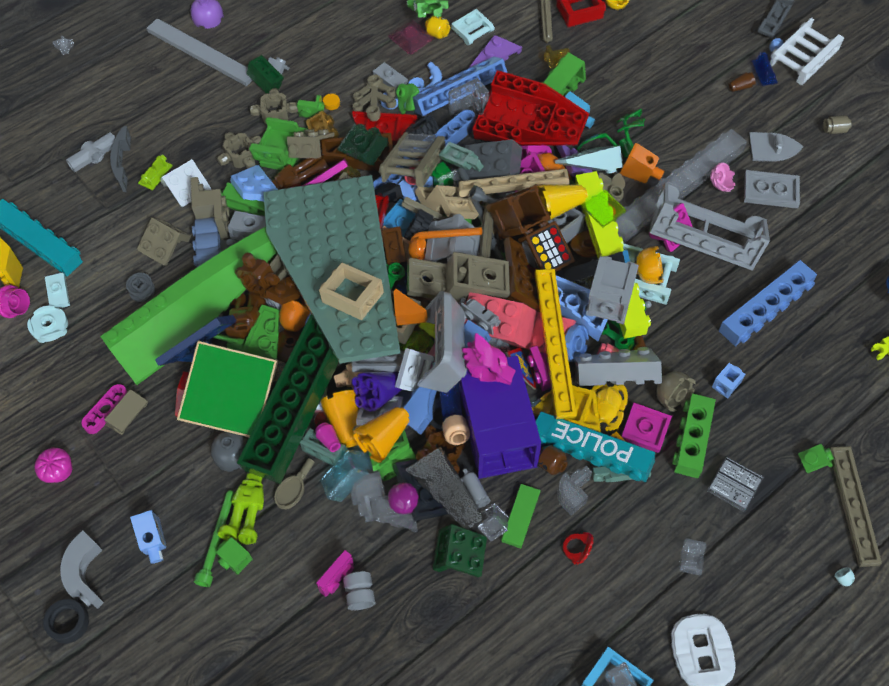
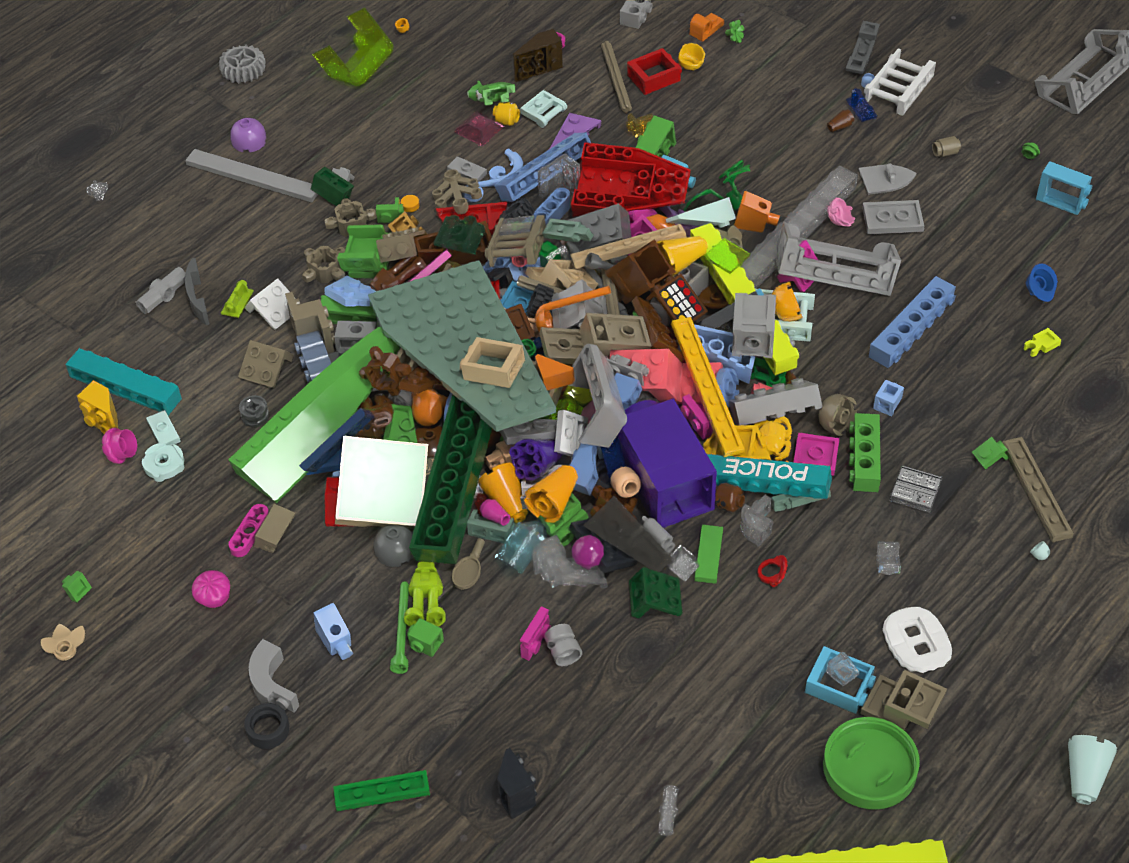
camera: 10 degrees left, 10 degrees down
bright green plate [396,83,419,114] -> none
dark pink piece [462,333,516,385] -> none

